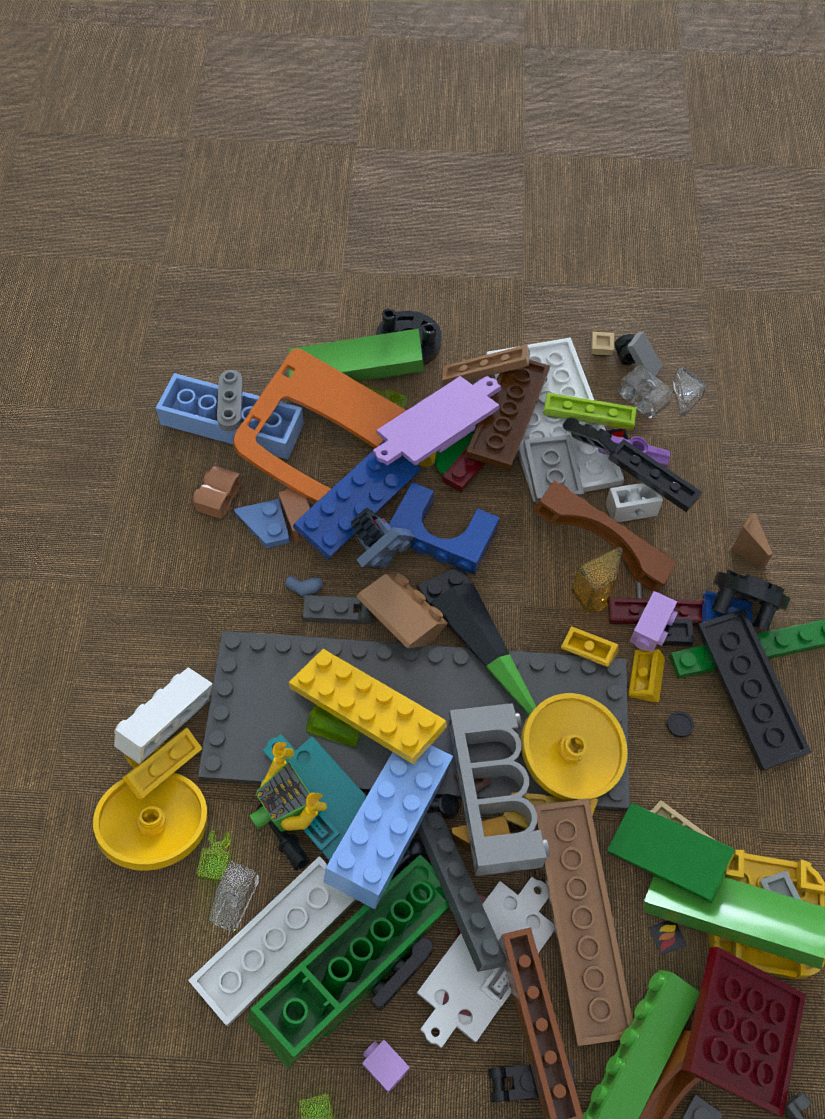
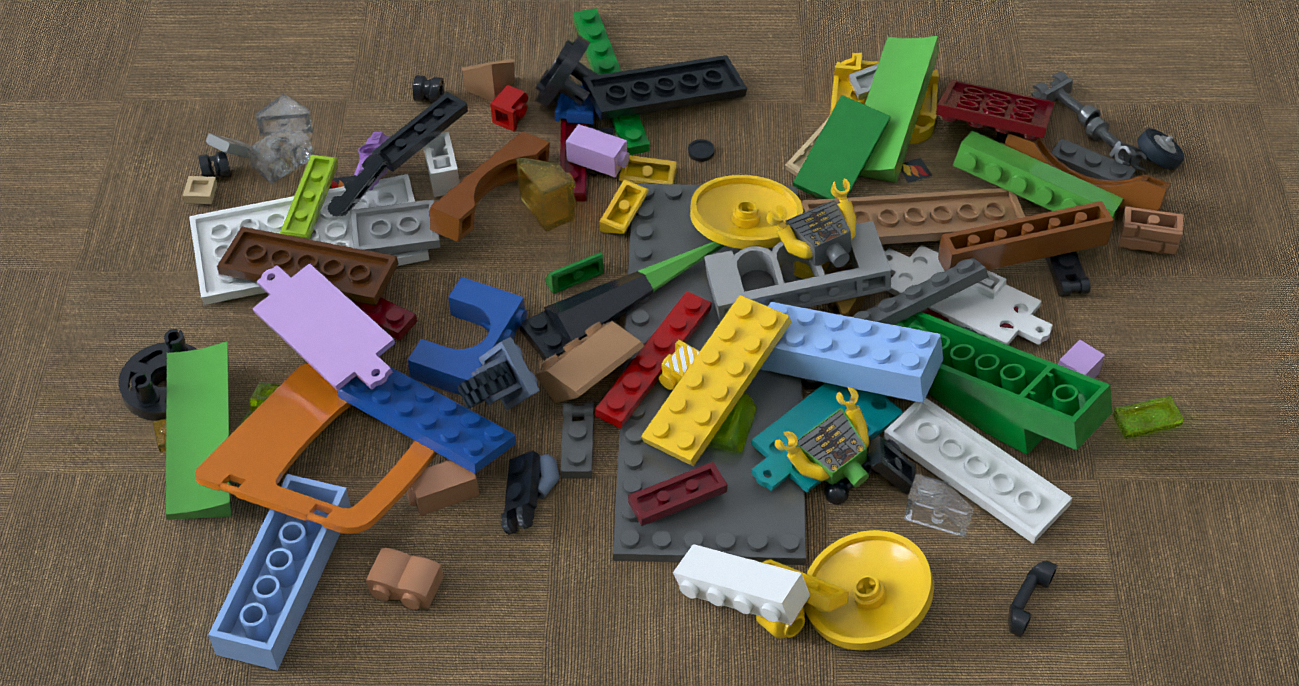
camera: 90 degrees left, 10 degrees down
clear neon green plate [196,829,231,882] -> none
light grey plate [217,370,243,431] -> none
medium blue wing [234,499,290,548] -> none
medium nougat plate [442,345,530,386] -> none
none -> black wheel [413,75,444,103]
none -> red brick [490,85,529,132]
none -> black hinge [501,450,541,535]
none -> green slope [545,252,604,294]
none -> red plate [595,291,712,429]
none -> dark red plate [628,462,727,526]
none -> yellow brick [659,340,700,390]
none -> torso [766,178,857,267]
none -> black plate [869,436,917,495]
none -> black bar [1008,560,1058,638]

